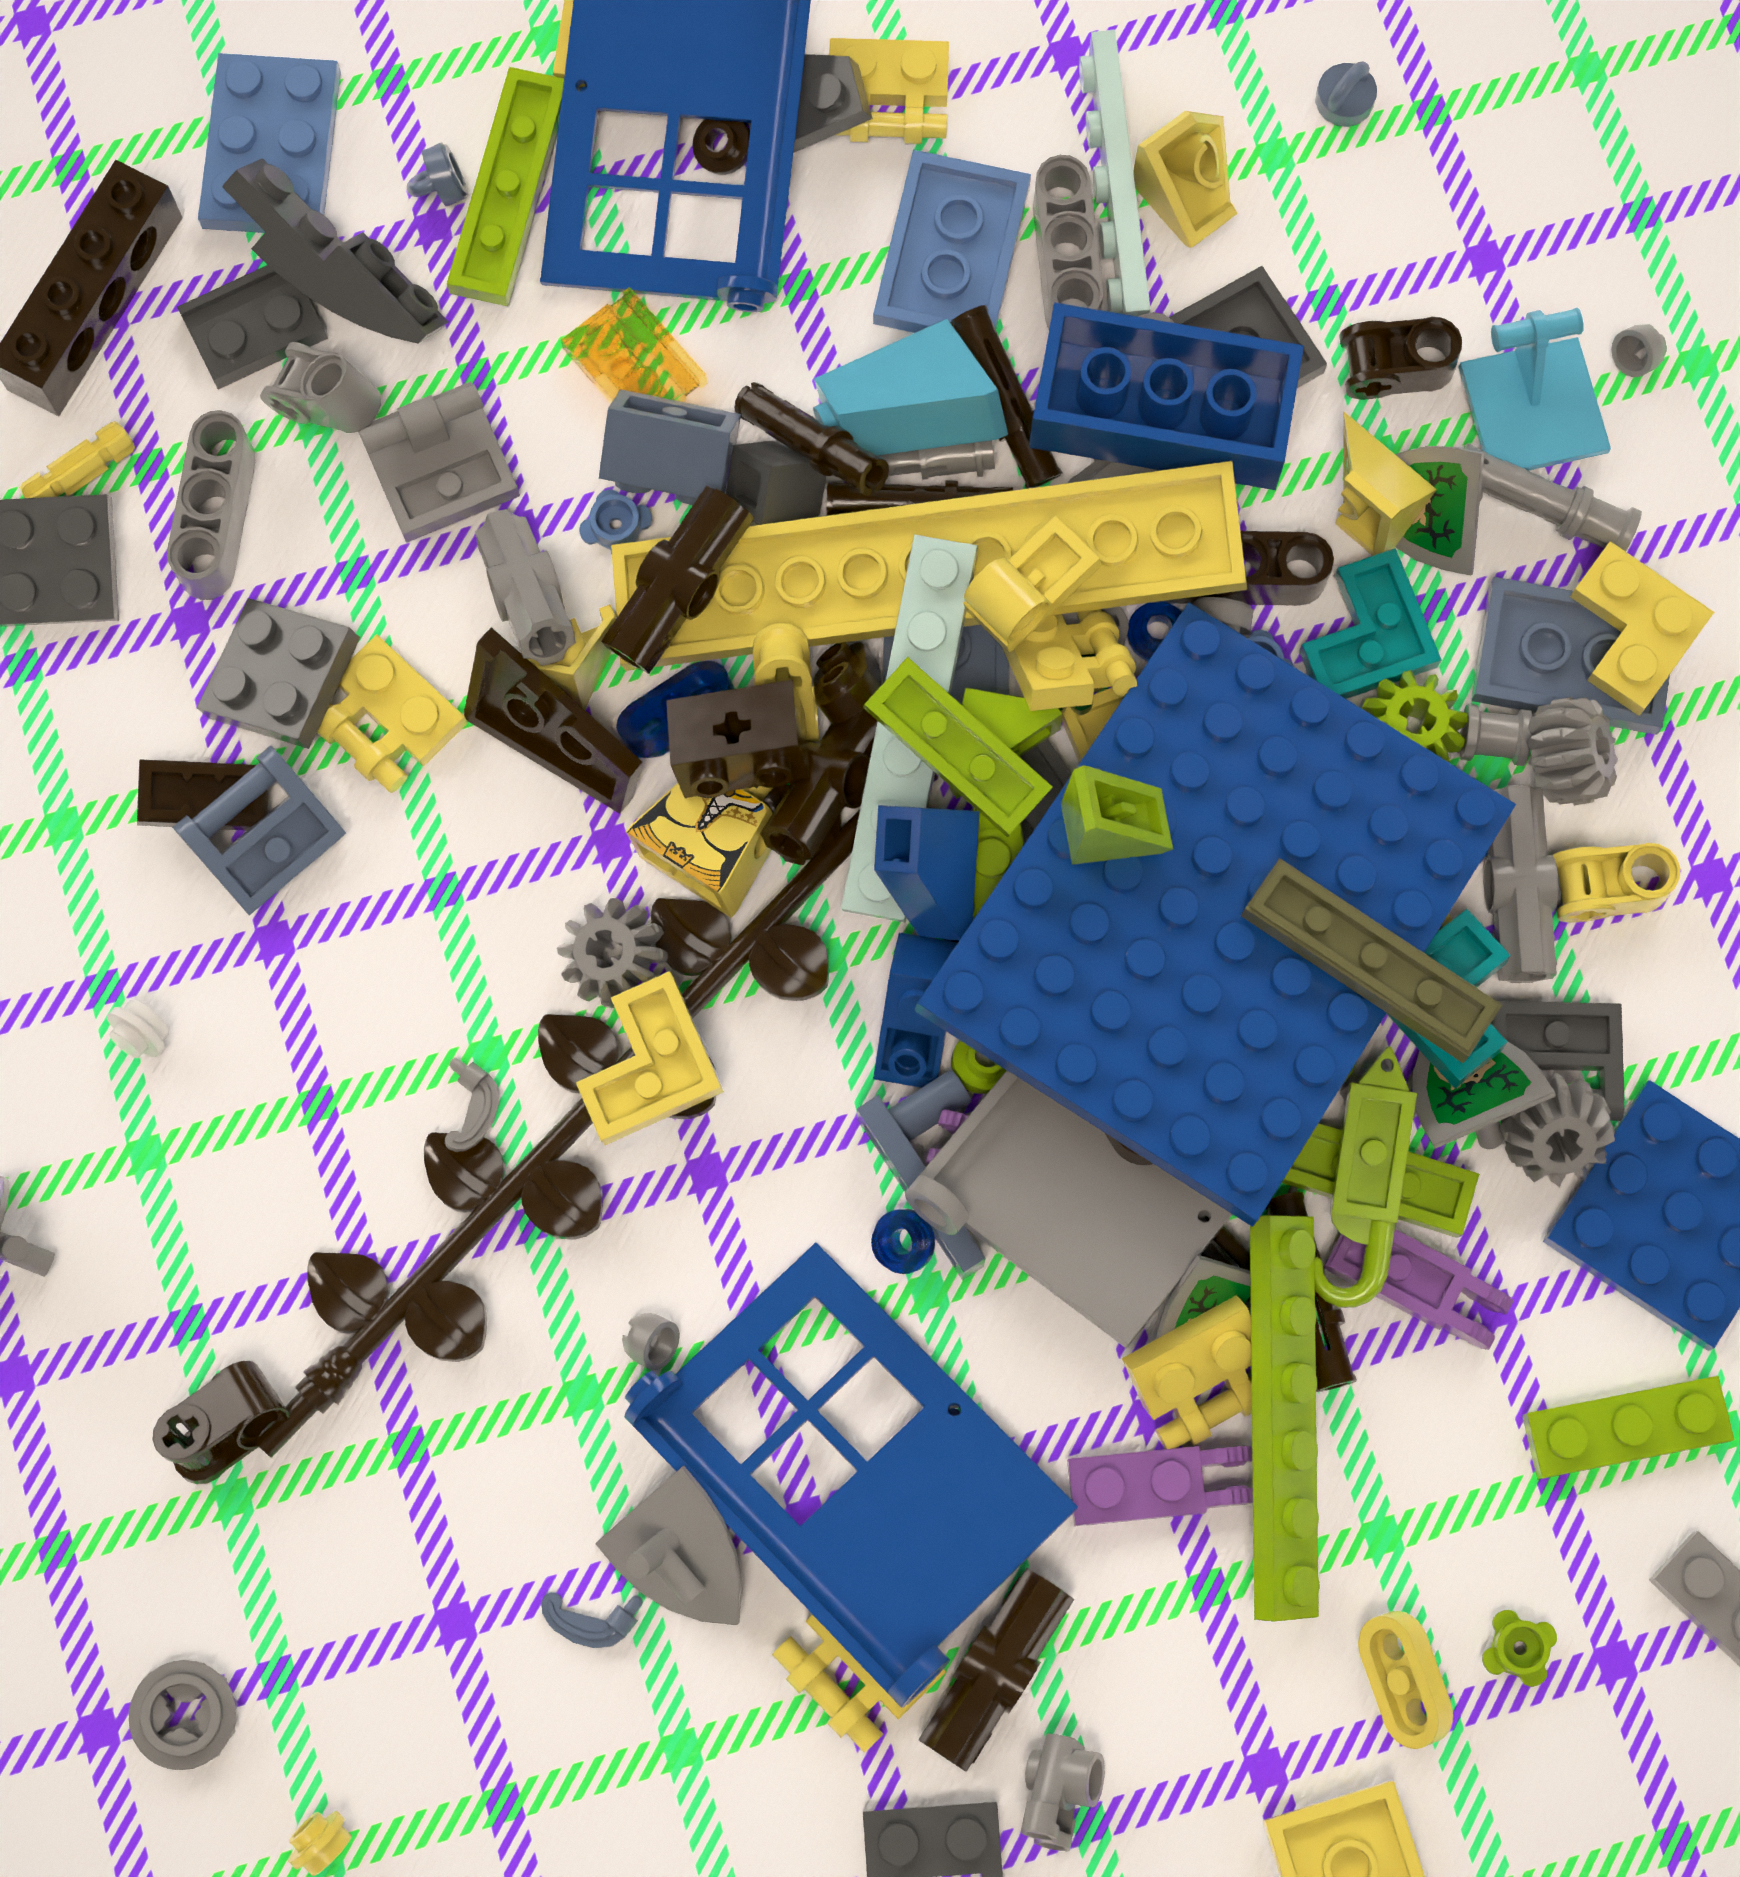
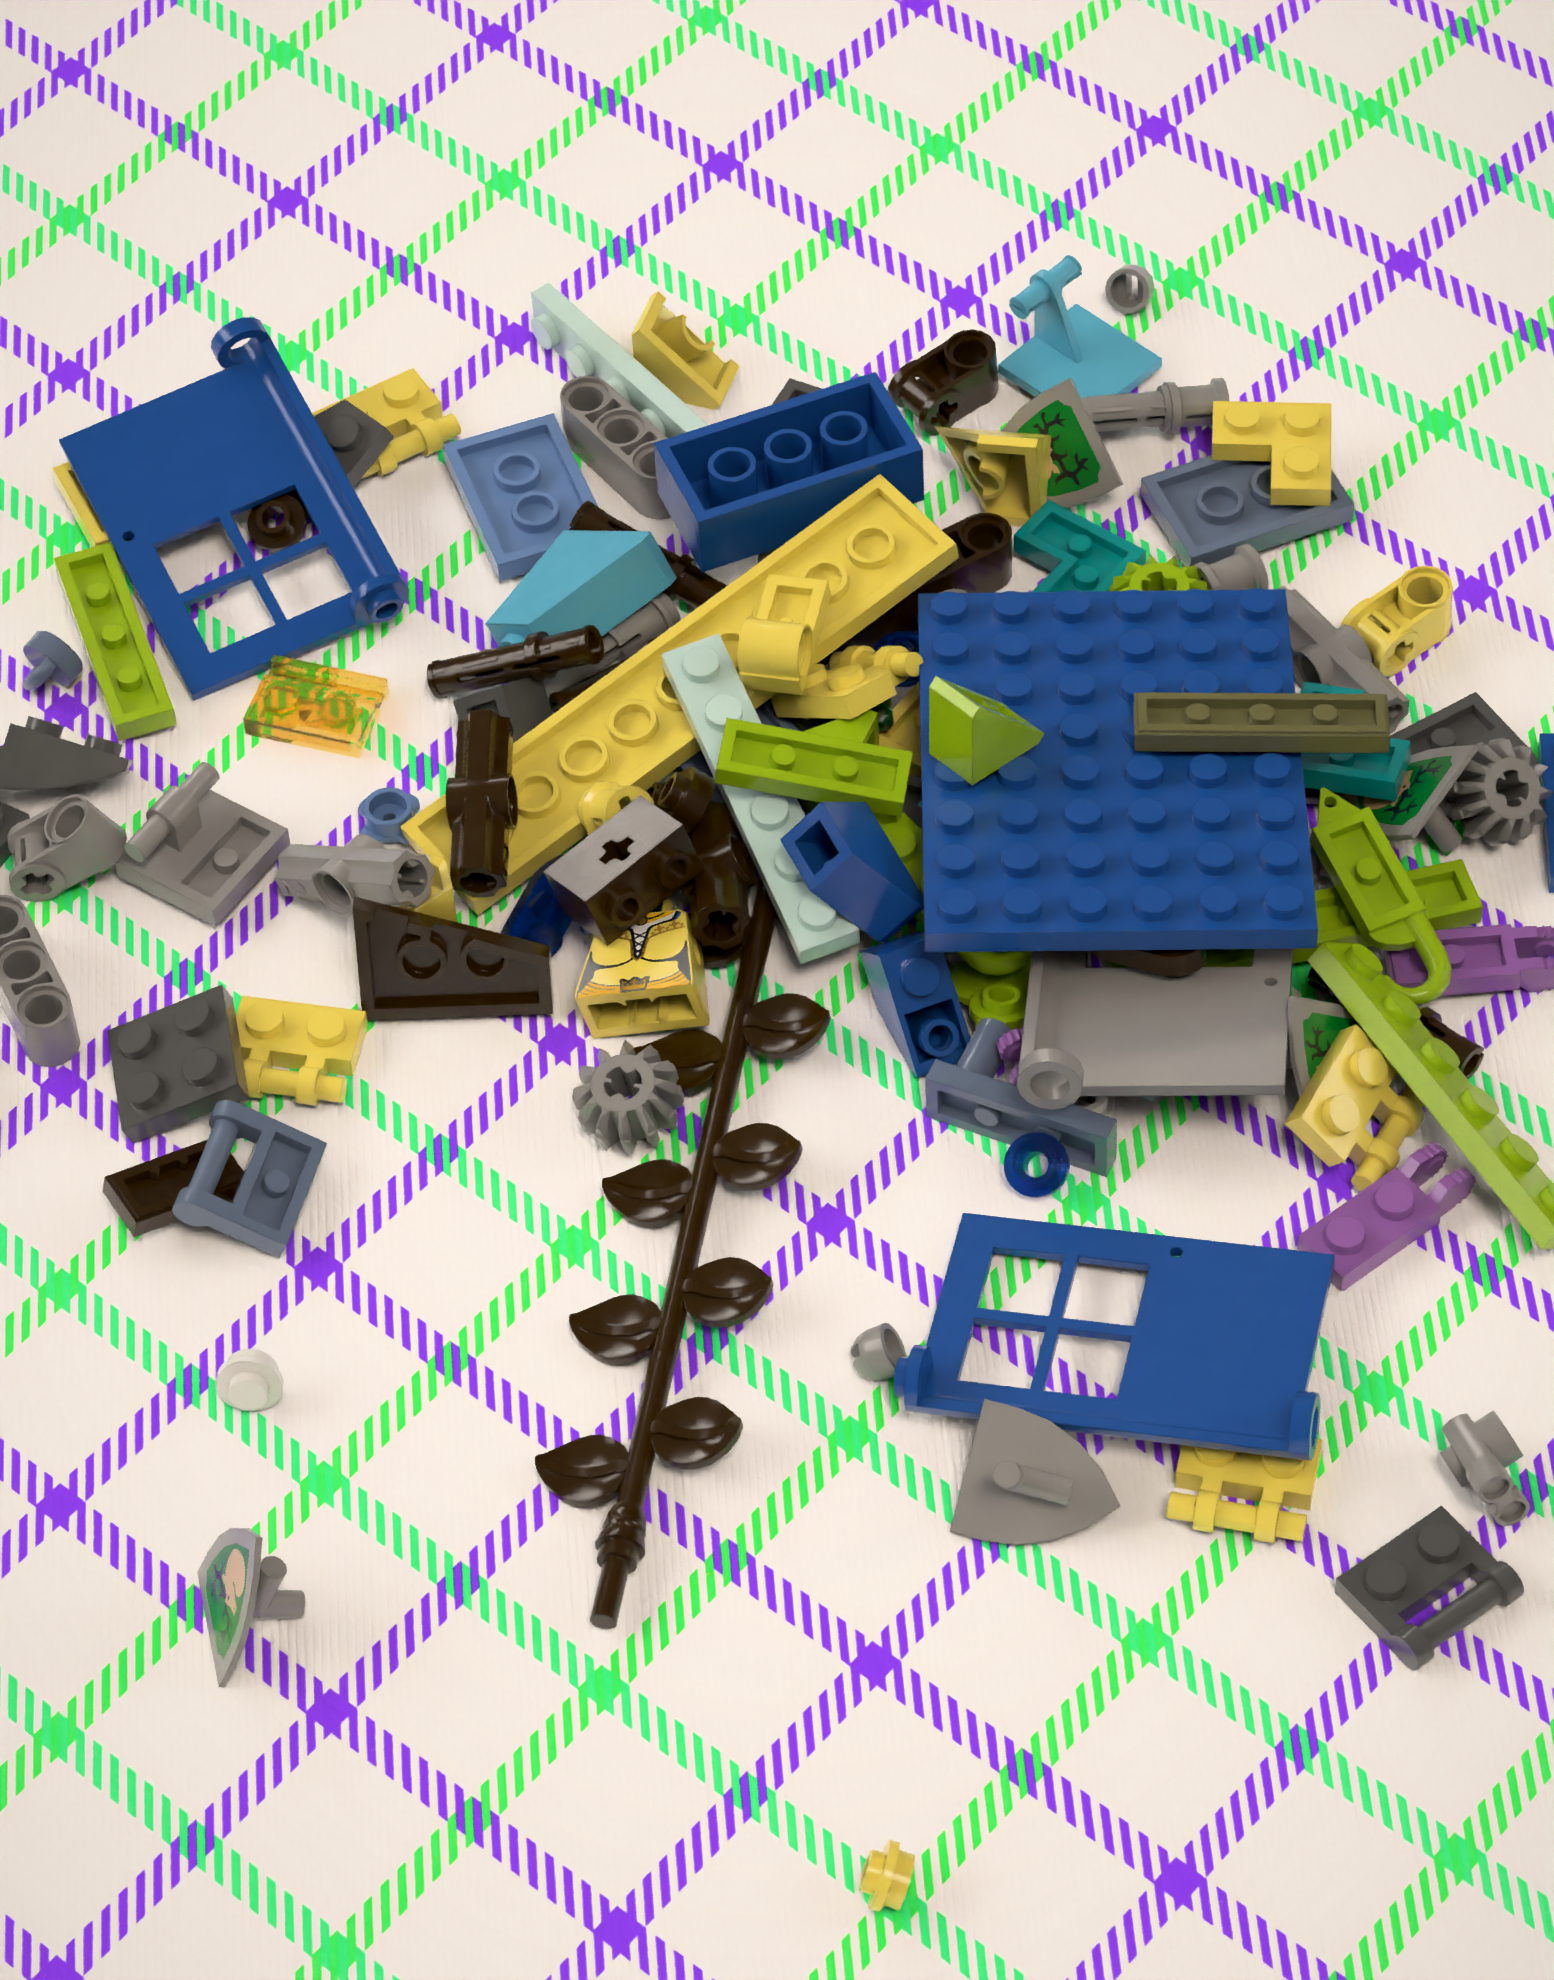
camera: 30 degrees left, 25 degrees down
light grey gear [128,1660,238,1770] -> none
dark brown piece [152,1361,290,1485] -> none
light grey piece [445,1058,499,1152] -> none
sand blue piece [541,1592,643,1648] -> none
light yellow plate [576,971,724,1146] -> none
sand blue brick [598,389,741,505] -> none
dark brown piece [918,1568,1075,1772] -> none
sand blue tile [1315,61,1377,127] -> none
light grey gear [1527,697,1619,806] -> none

